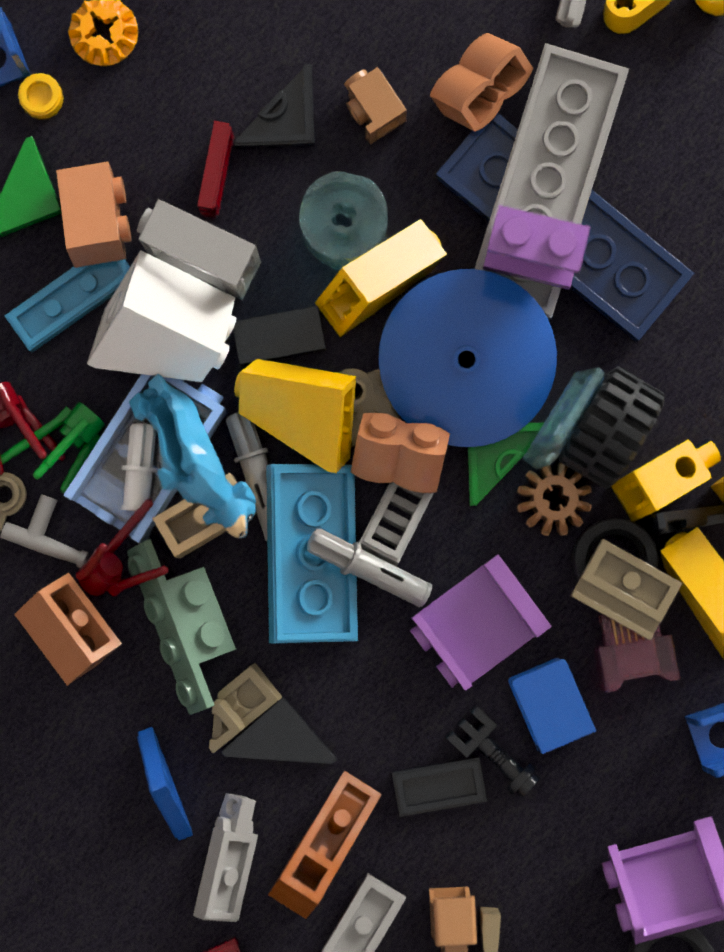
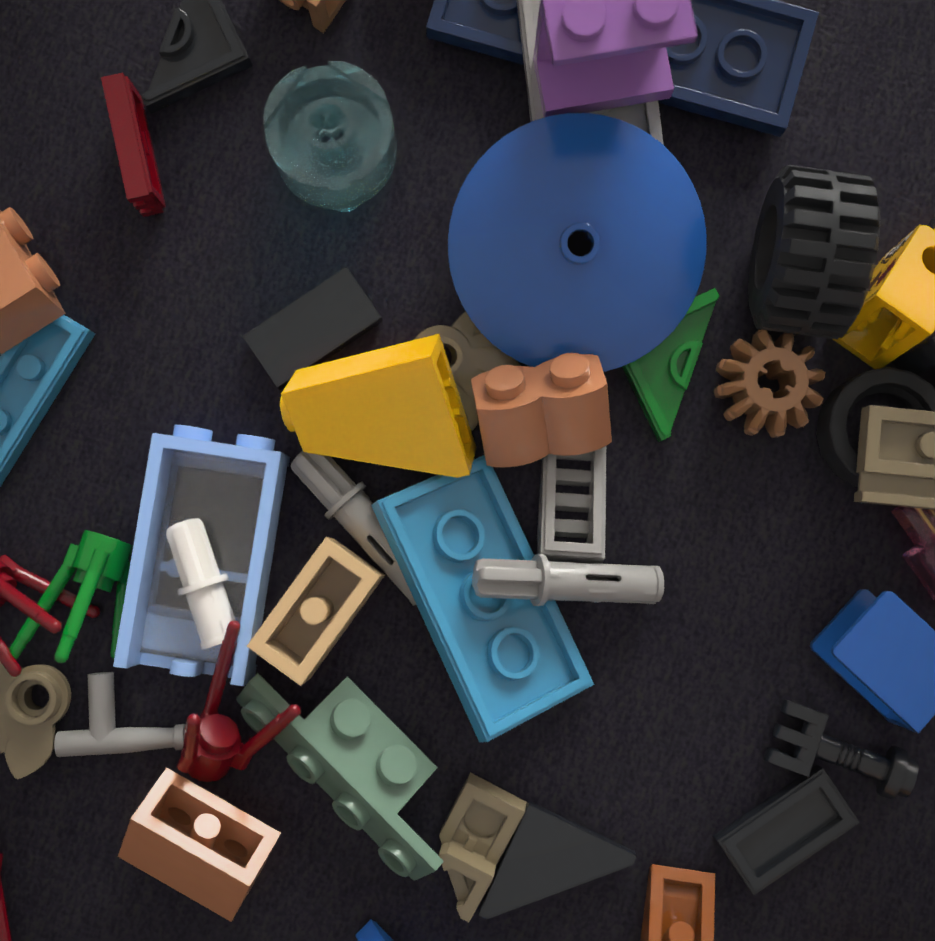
camera: 30 degrees left, 0 degrees up
white slope [87,250,236,382] -> none
dark azure animal [129,374,256,538] -> none
light grey window [137,199,261,300] -> none
slope [315,219,447,337] -> none
medium lavender panel [410,554,552,691] -> none
clear light blue slope [523,367,604,469] -> none

